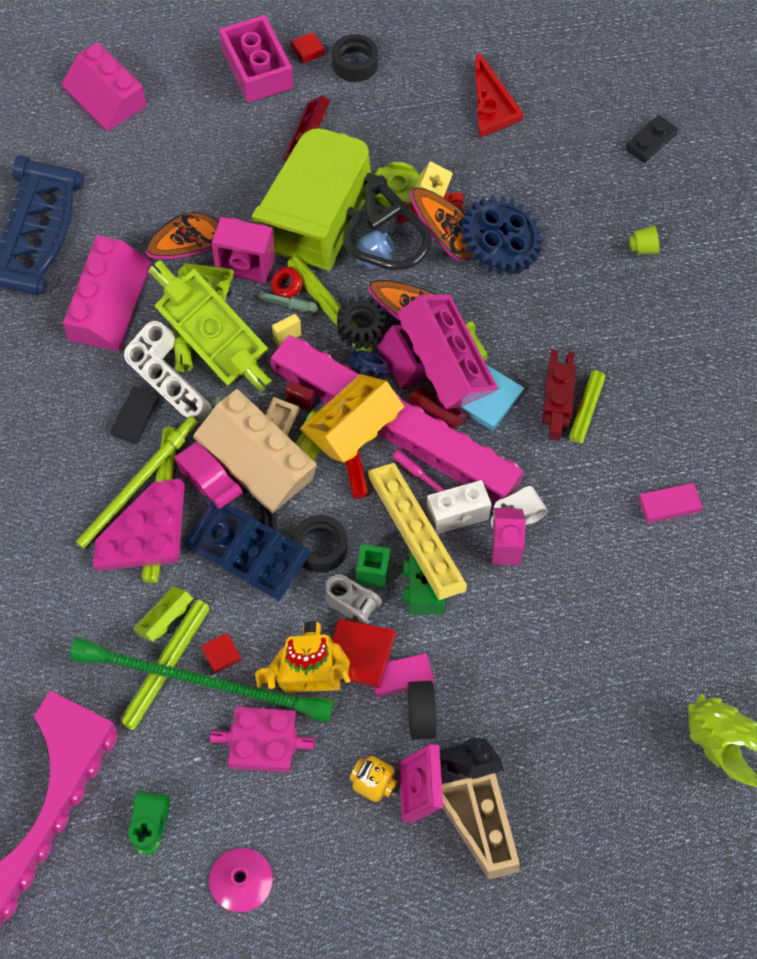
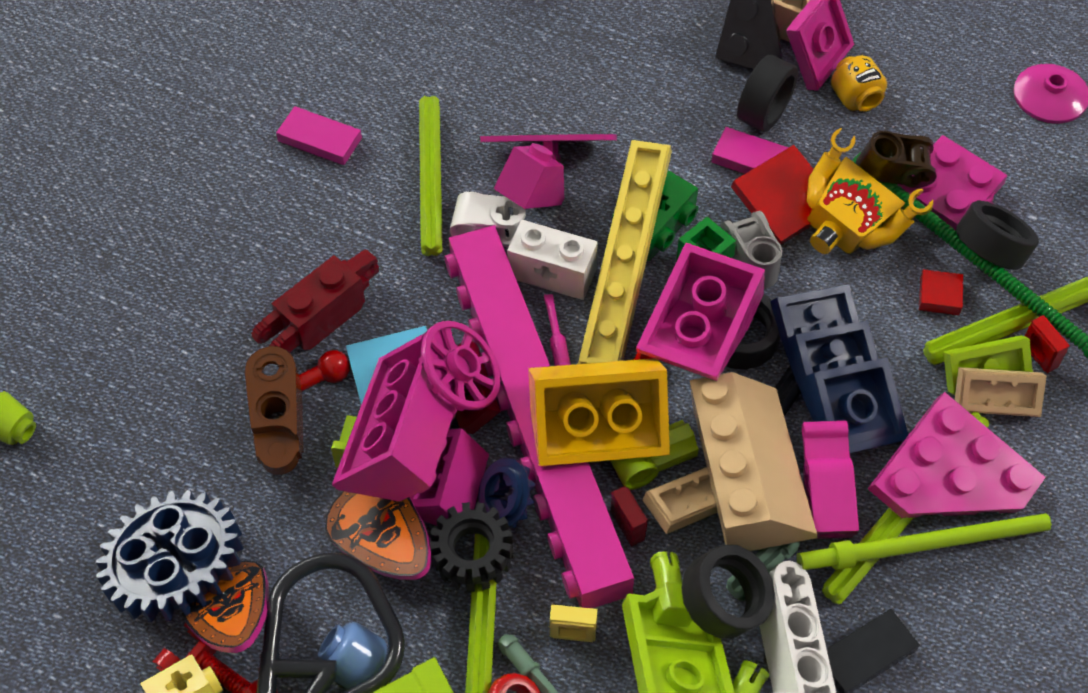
camera: 140 degrees left, 5 degrees down
lime axle [569,370,605,444] -> none
none -> reddish brown piece [245,346,304,475]
none -> red bar [299,350,350,391]
none -> dark pink wheel [418,321,500,411]
none -> lime axle [419,96,443,256]
none -> dark pink shield [480,134,617,163]
none -> dark pink slope [636,243,765,381]
none -> black tyre [681,545,775,638]
none -> dark brown piece [856,131,937,188]
none -> tan plate [955,367,1047,417]
none -> black tyre [956,200,1039,270]
none -> red tile [1025,315,1070,373]

